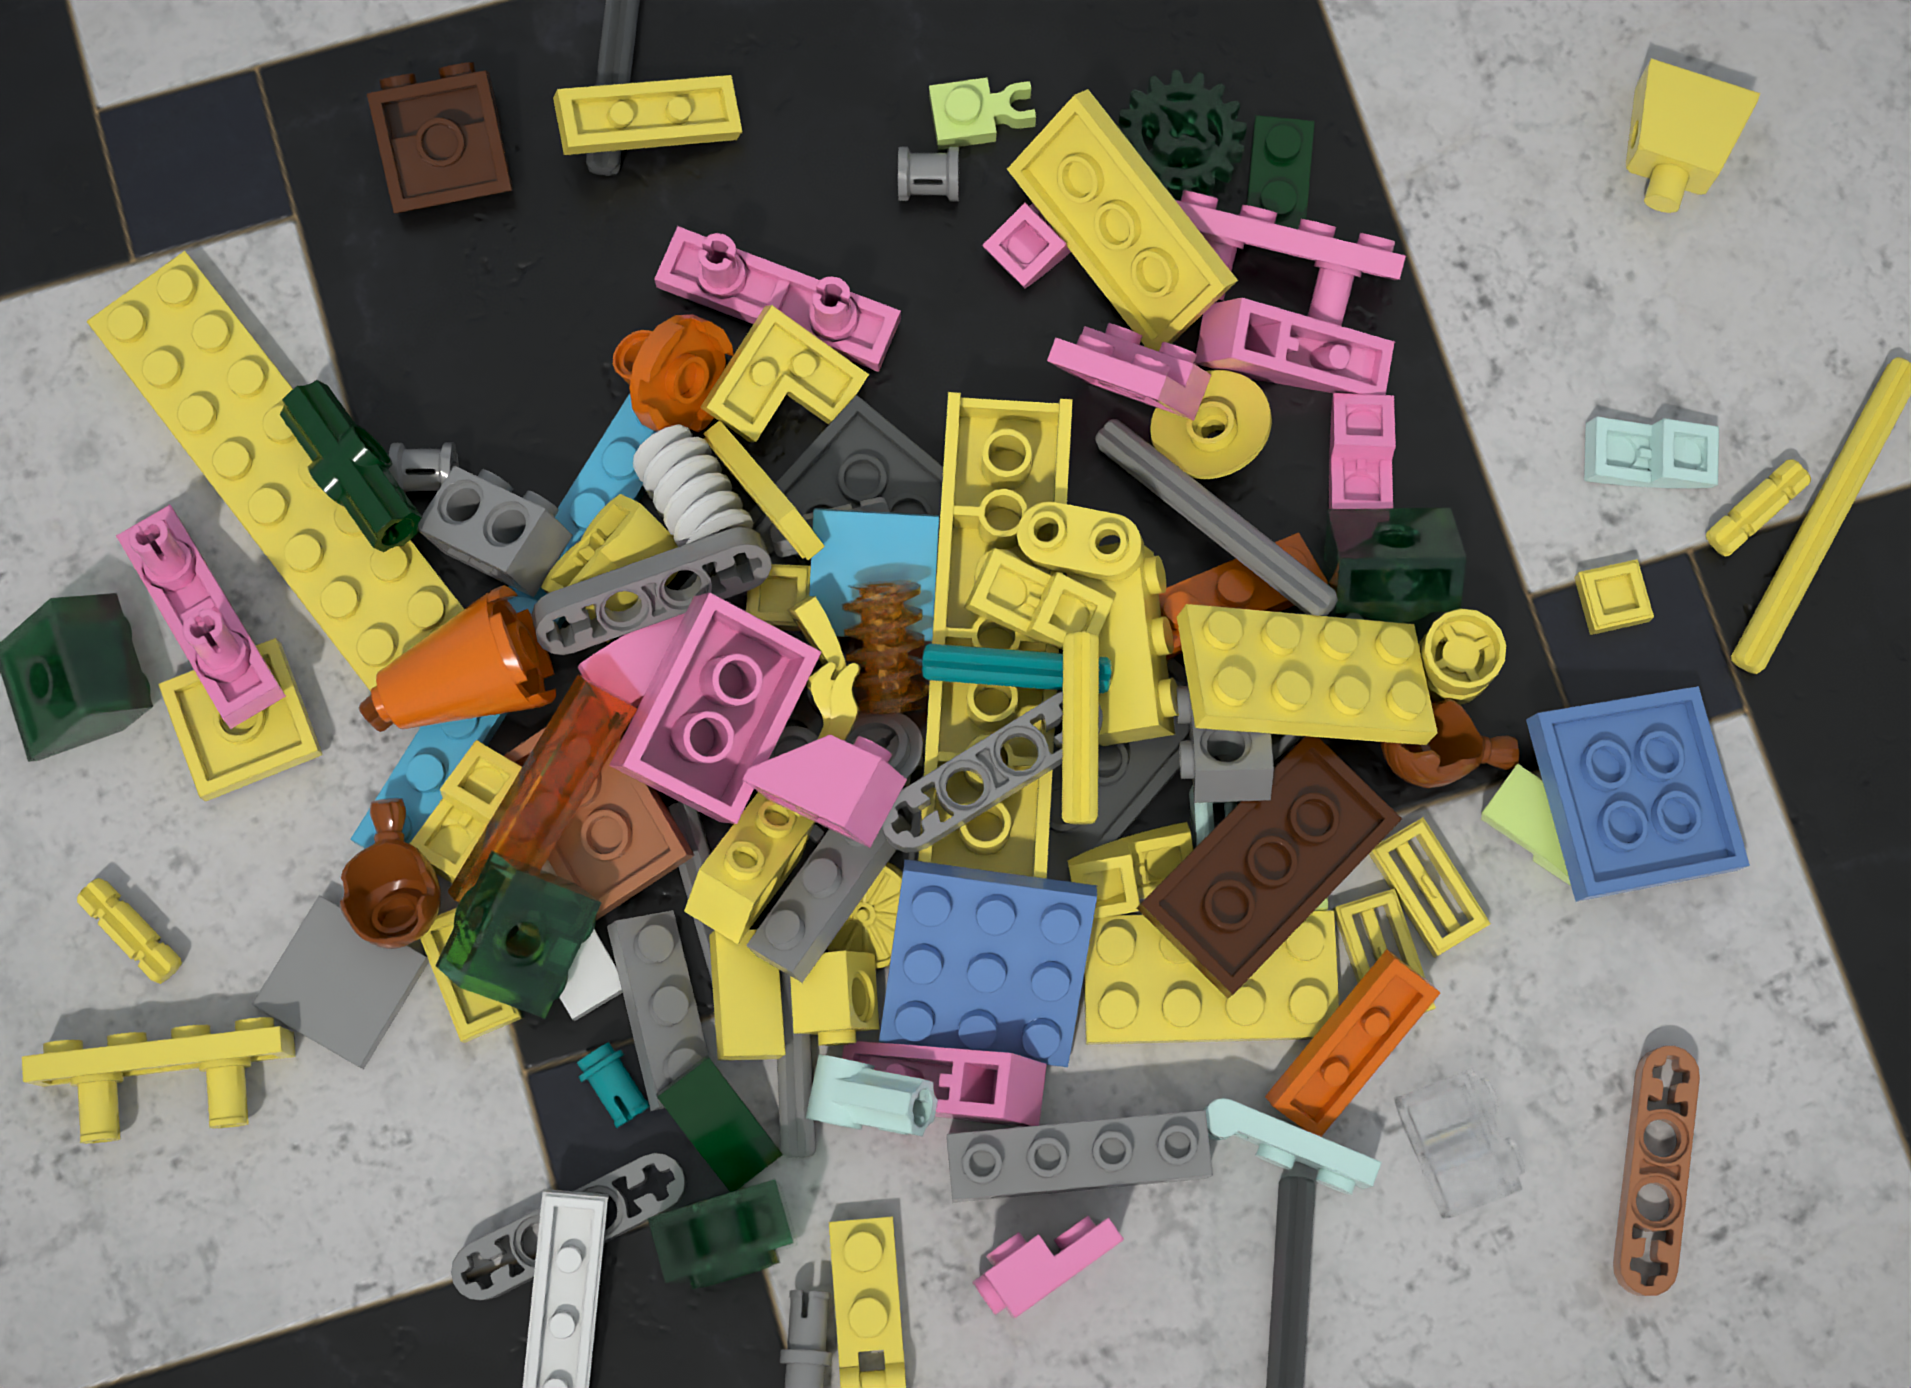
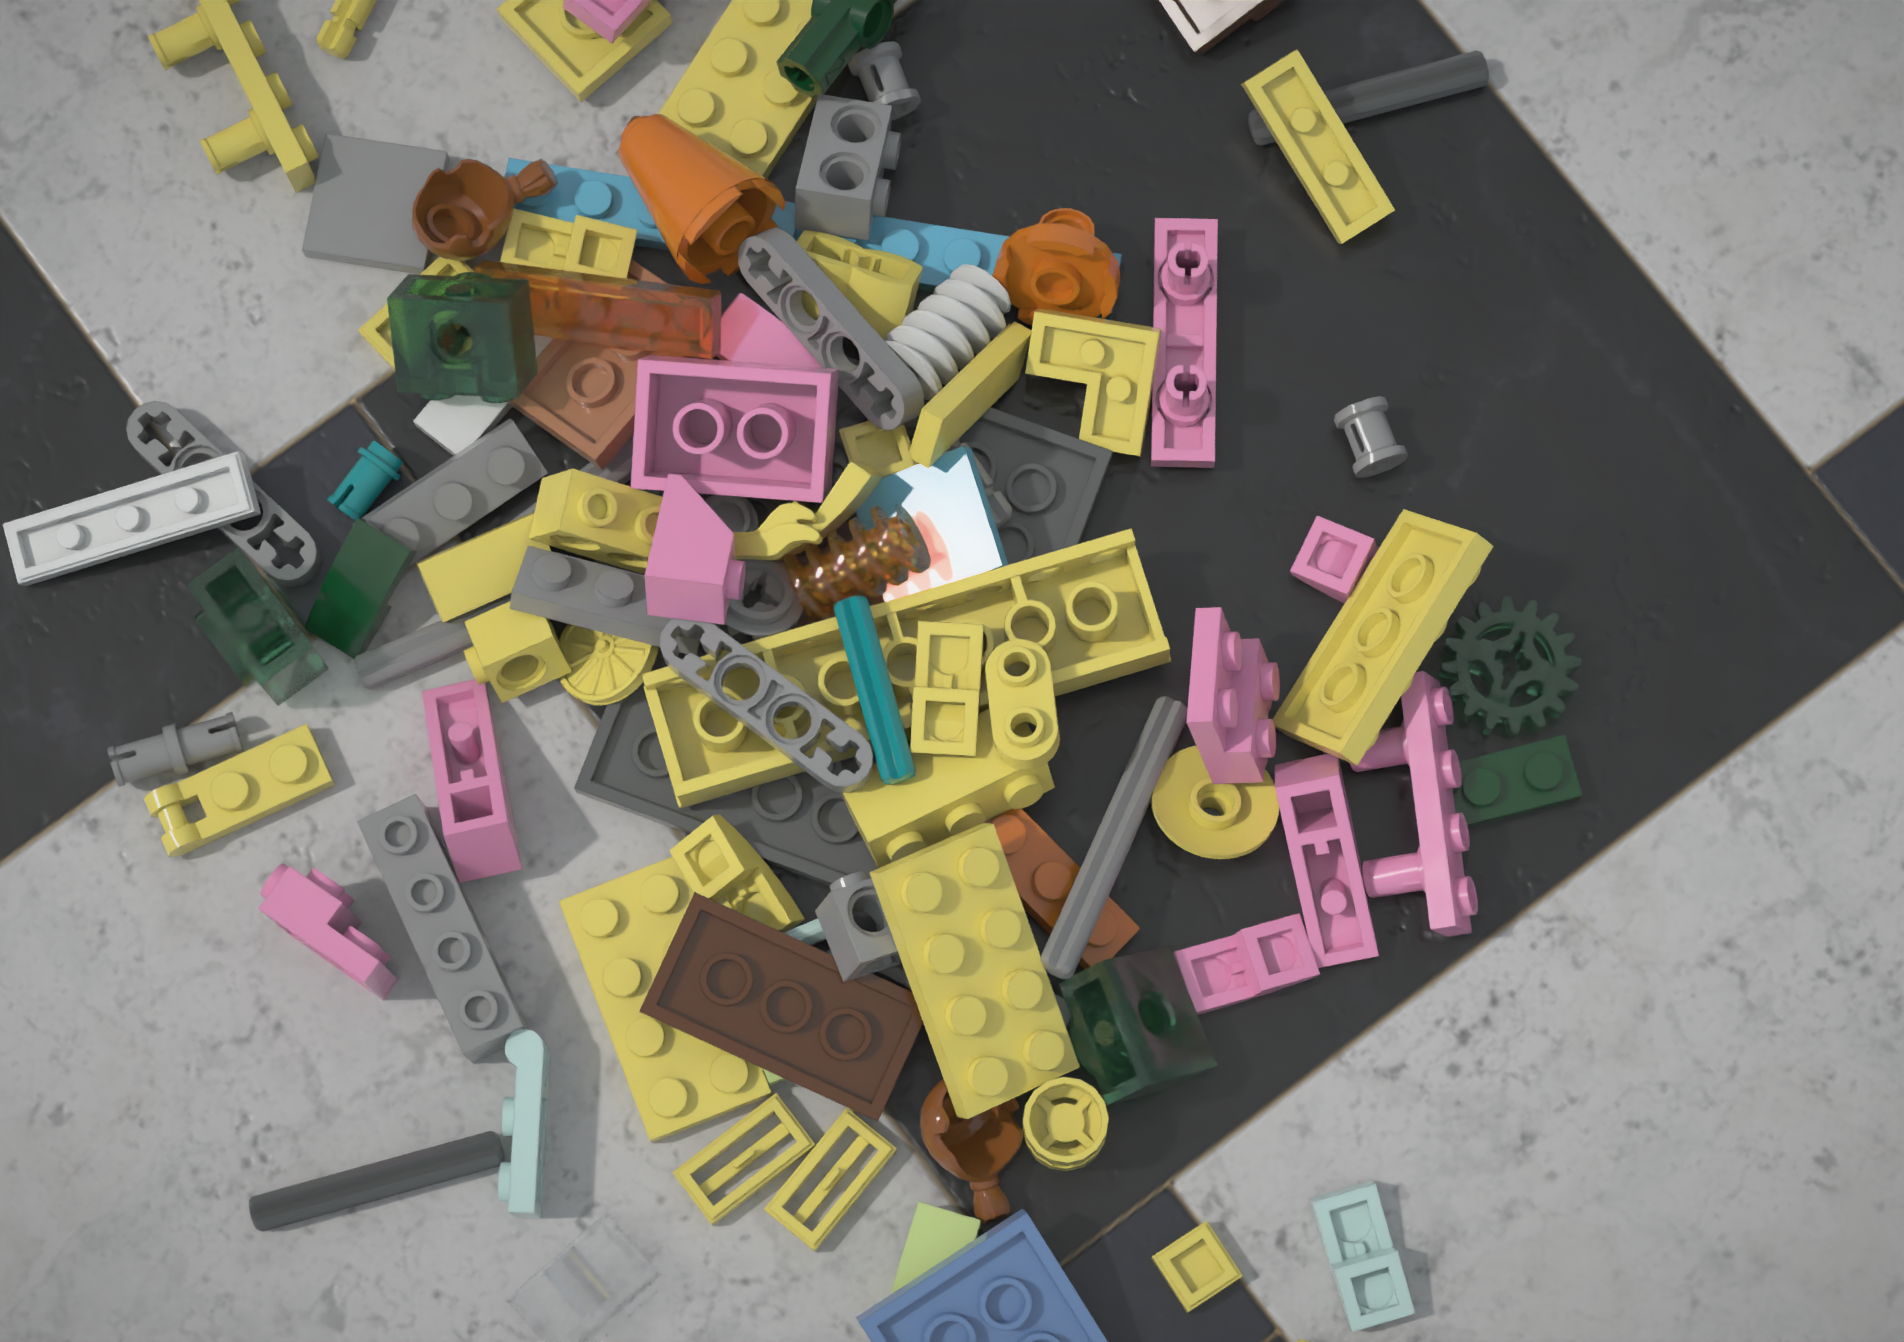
camera: 75 degrees right, 0 degrees up
light aqua piece [805,1055,938,1136] -> none
medium blue plate [879,859,1097,1068] -> none
yellowish green plate [929,77,1036,150] -> none
light yellow axle [1062,632,1099,825] -> none
orange plate [1265,949,1440,1137] -> none
light yellow torso [1625,58,1760,213] -> none

